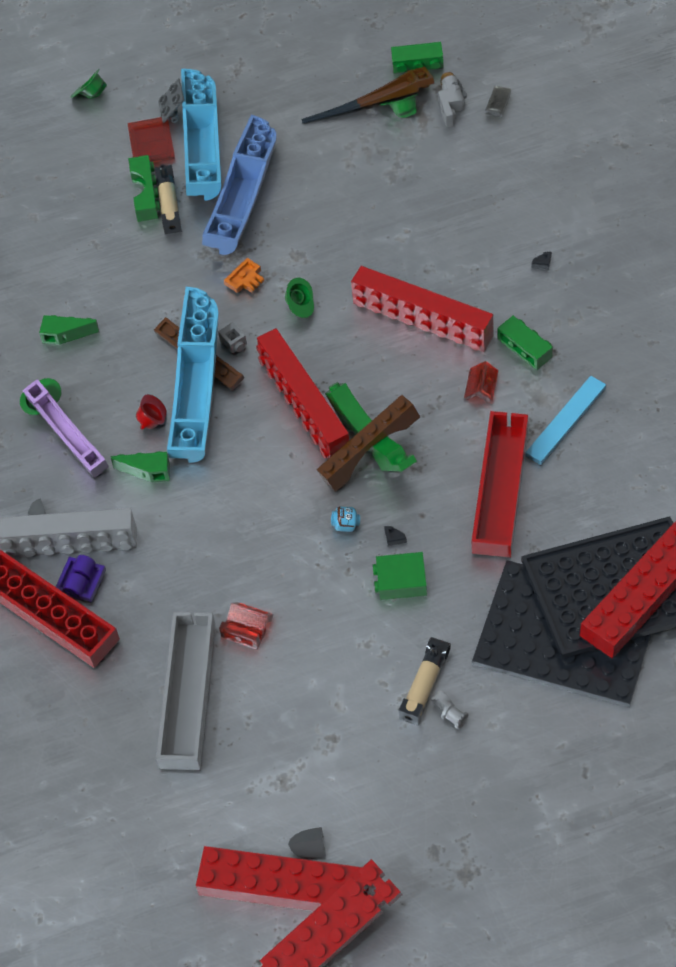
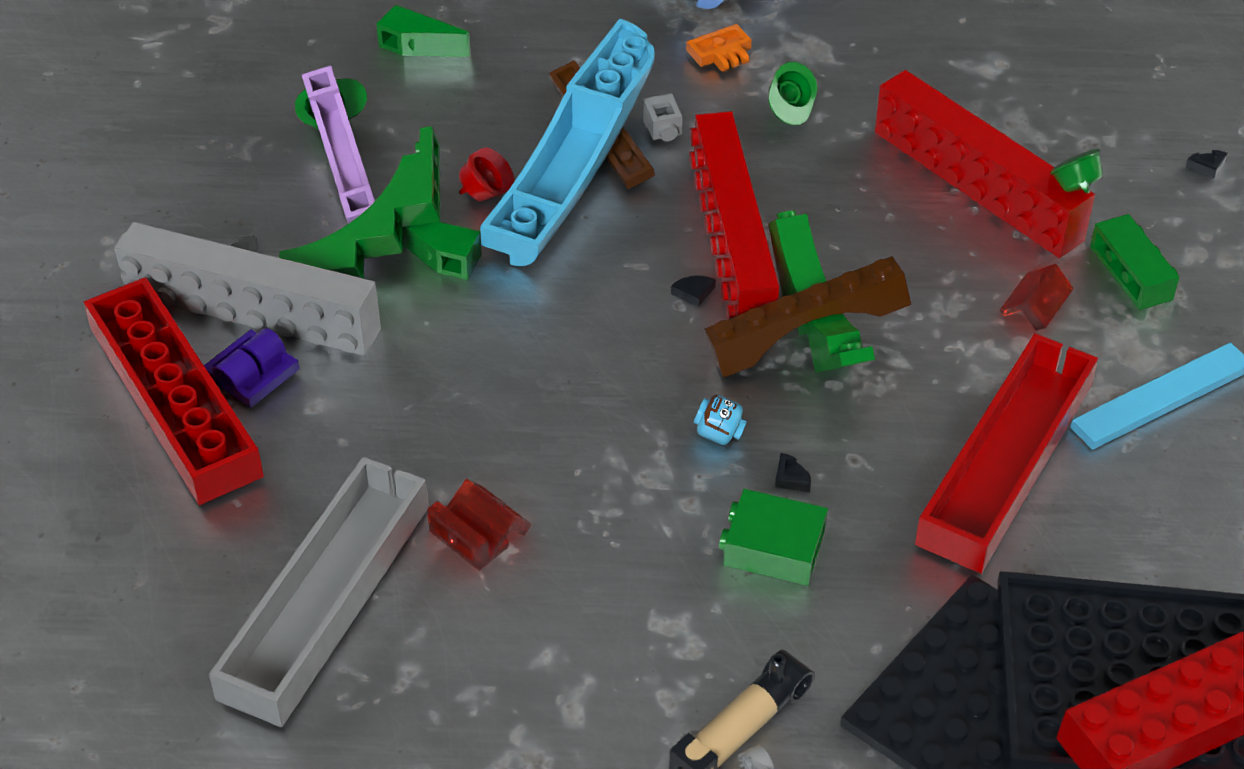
camera: 15 degrees right, 10 degrees down
none -> green arch [279,126,440,279]
none -> black tile [671,276,716,306]
none -> green piece [1050,149,1103,194]

